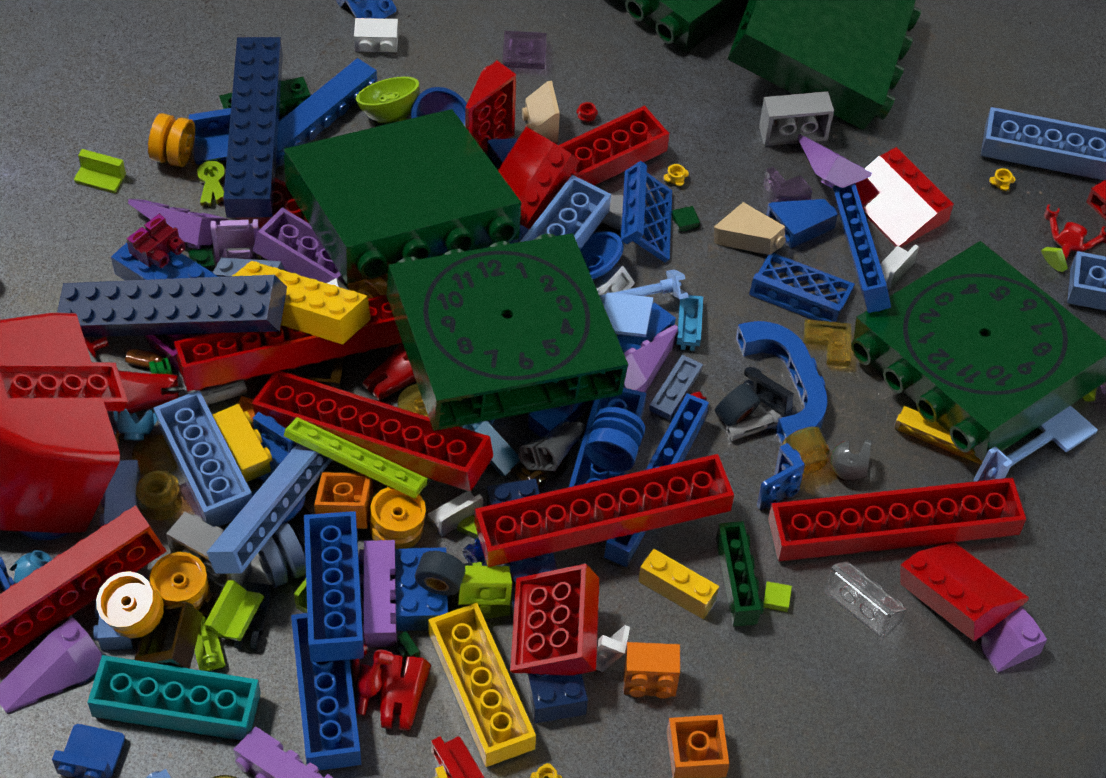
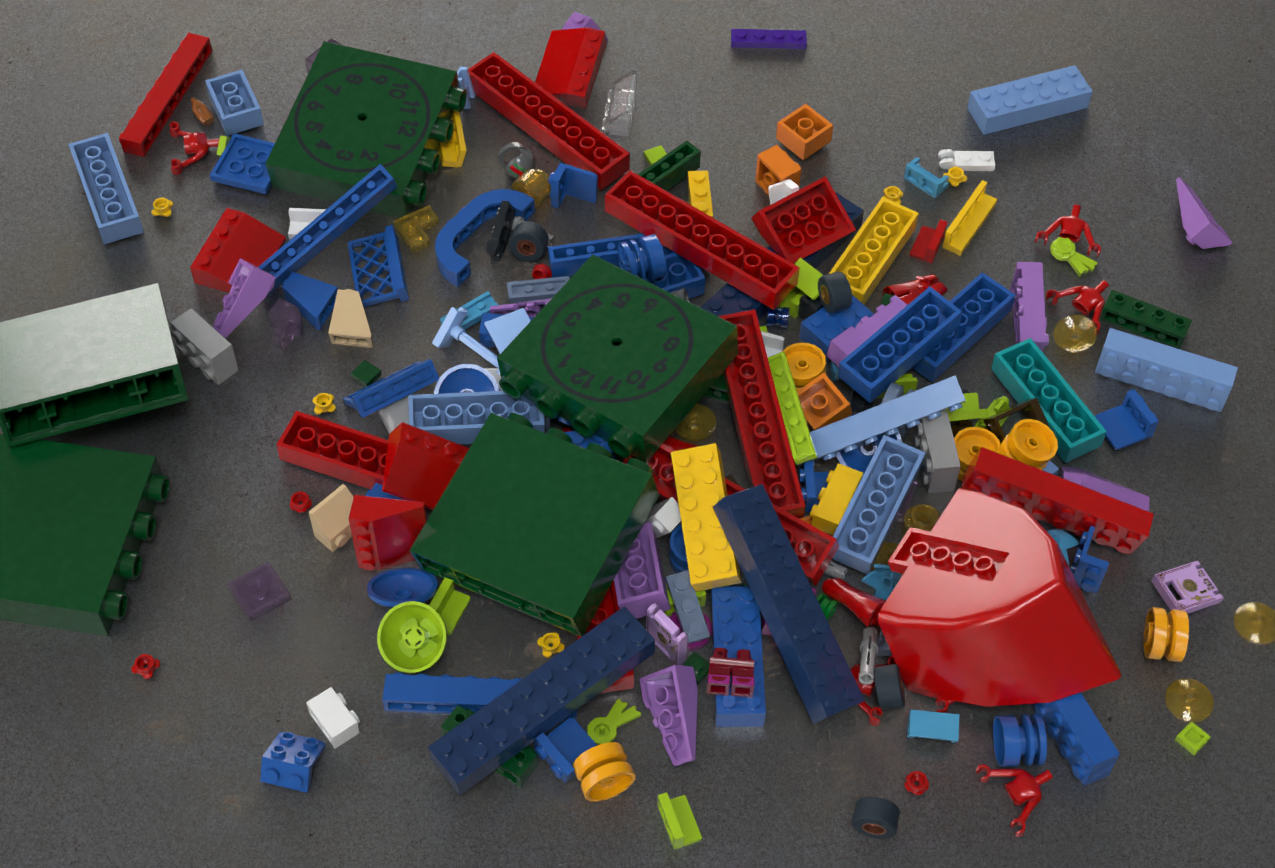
camera: 125 degrees left, 0 degrees up
none -> blue plate [209,133,275,194]

